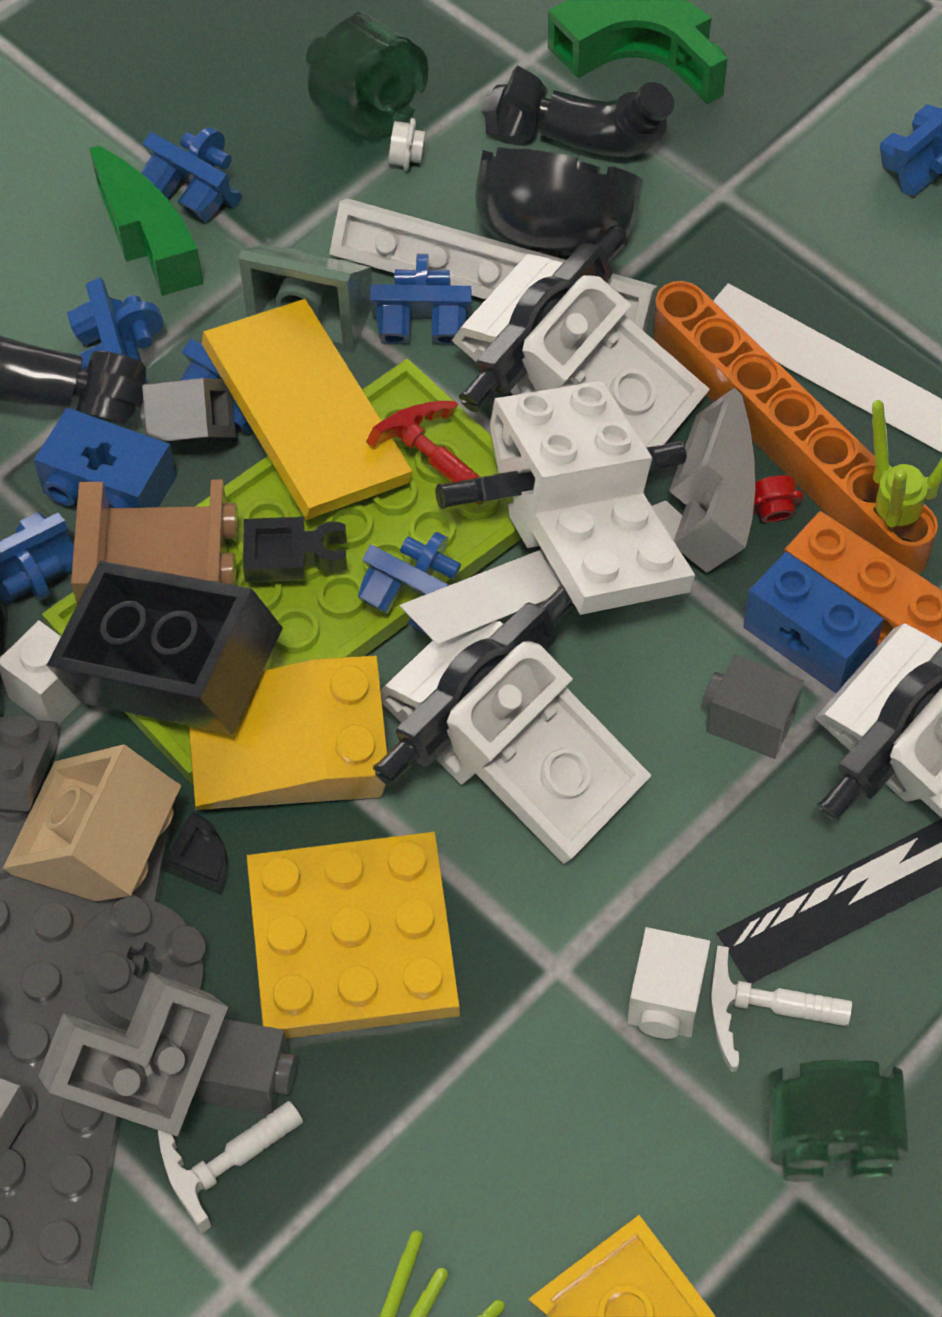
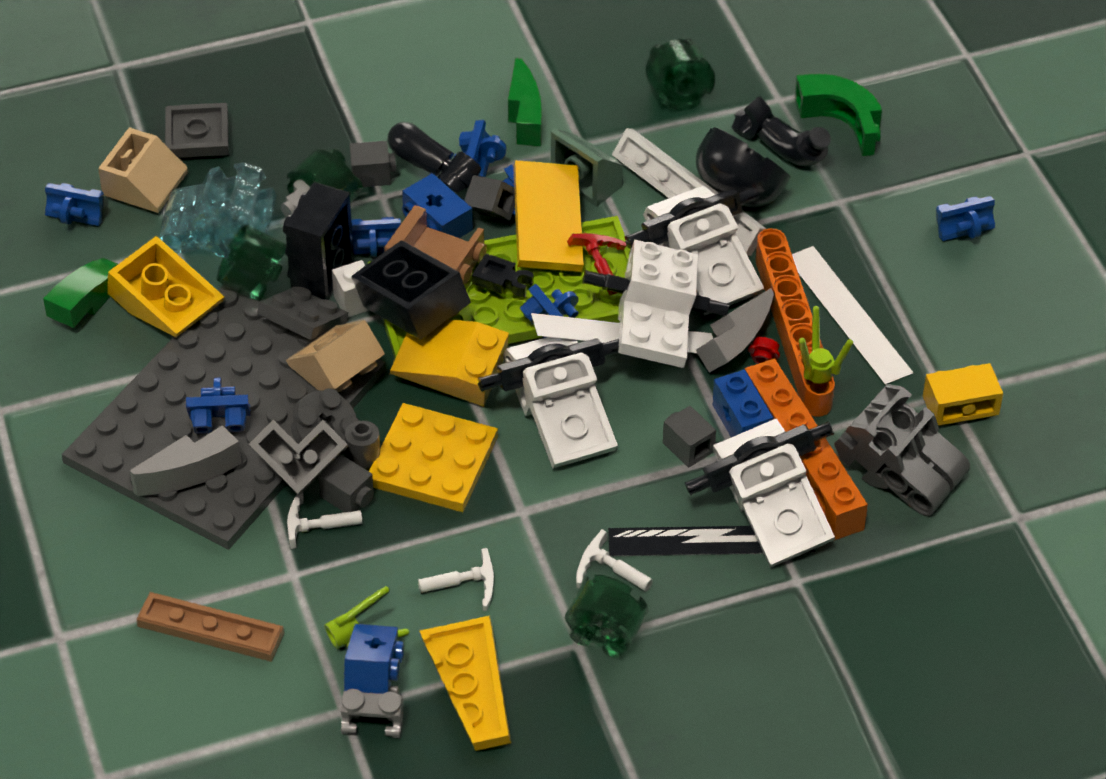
camera: 25 degrees right, 10 degrees down
blue hips [141,127,243,224] -> none
black tile [163,811,228,895] -> none
blue hips [370,254,473,345] -> none
white plate [388,118,425,171] -> none
white brick [627,927,710,1039] -> none
none -> dark grey brick [345,421,380,470]
none -> white piece [418,548,493,611]

